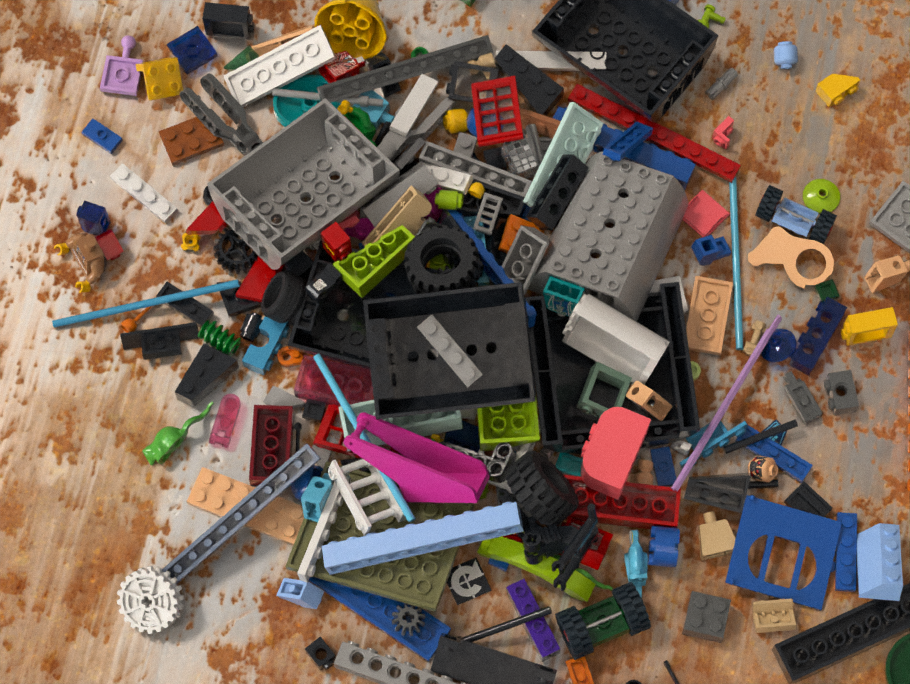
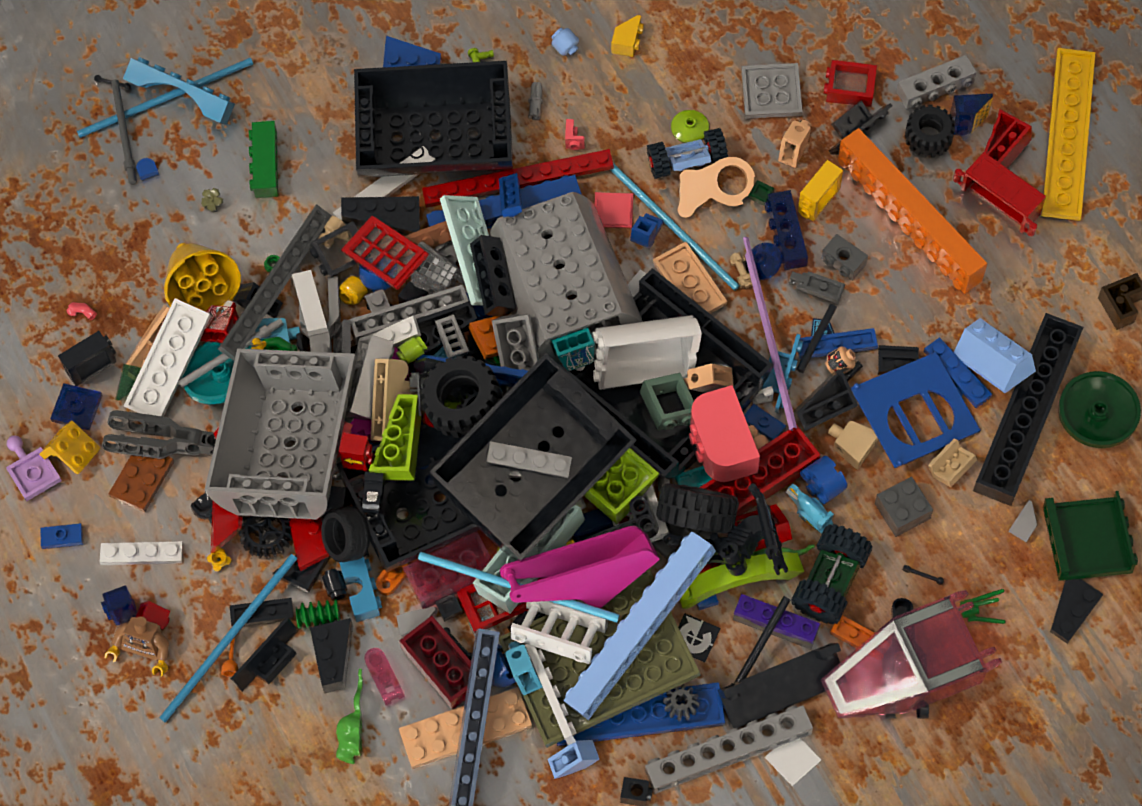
camera: 40 degrees left, 5 degrees down
yellow hinge [468,182,485,199] -> none

